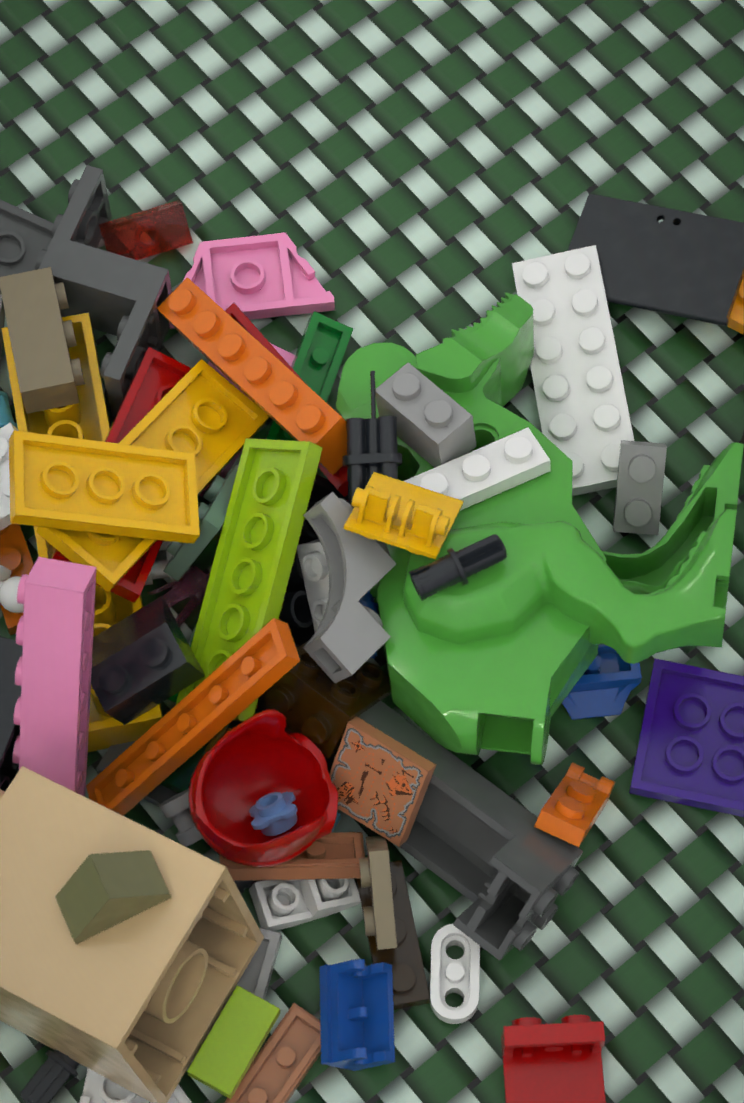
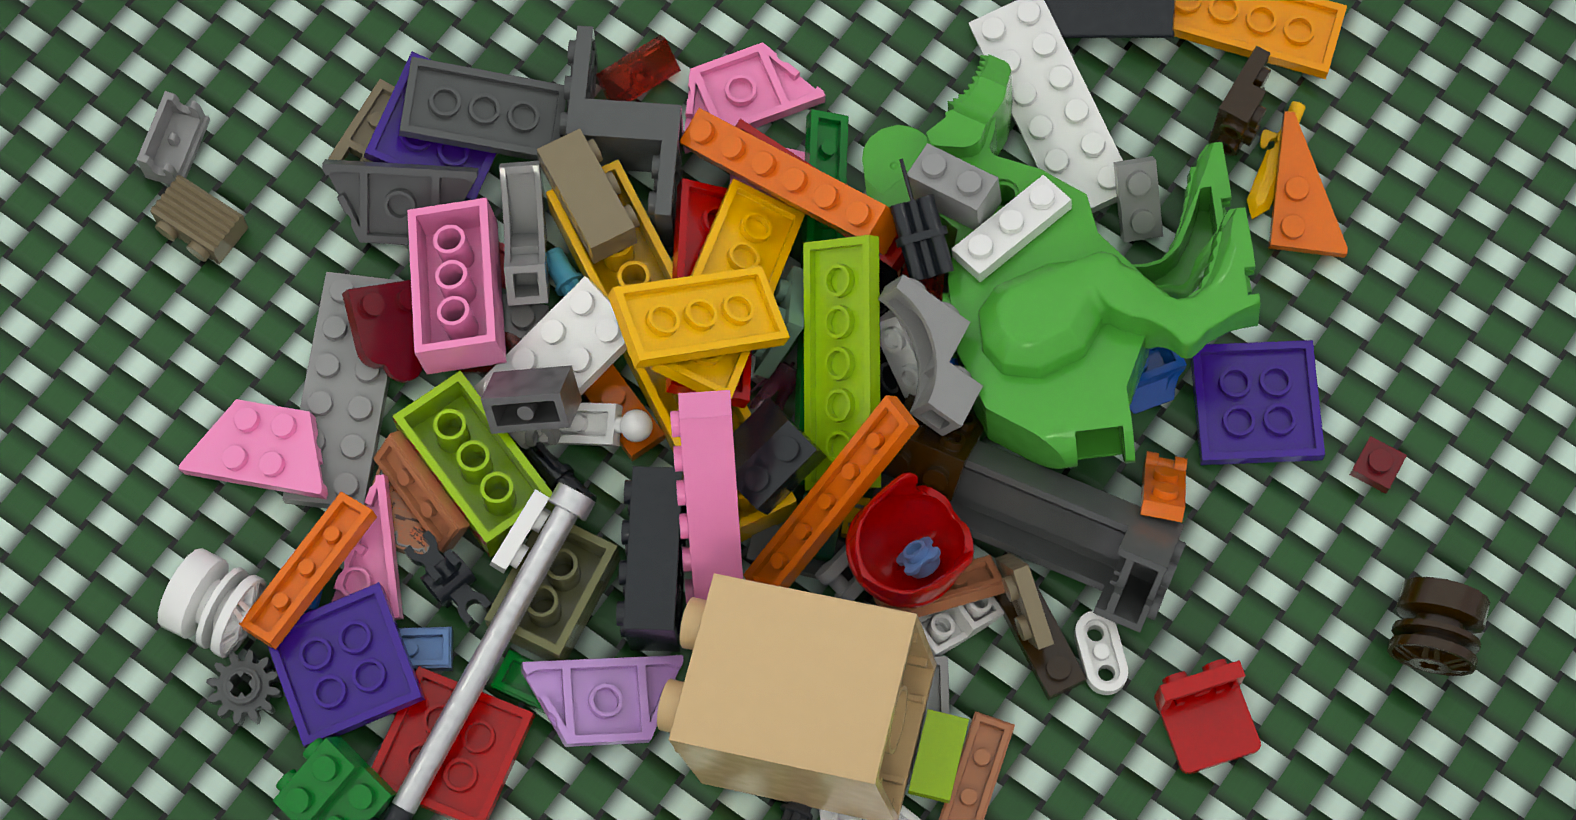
camera: 15 degrees left, 5 degrees up
olive slope [55,850,172,944] -> none
blue hinge [319,959,395,1071] -> none
nougat tile [329,716,436,847] -> none
yellow hinge [344,472,464,560] -> none
black axle [408,534,507,601] -> none

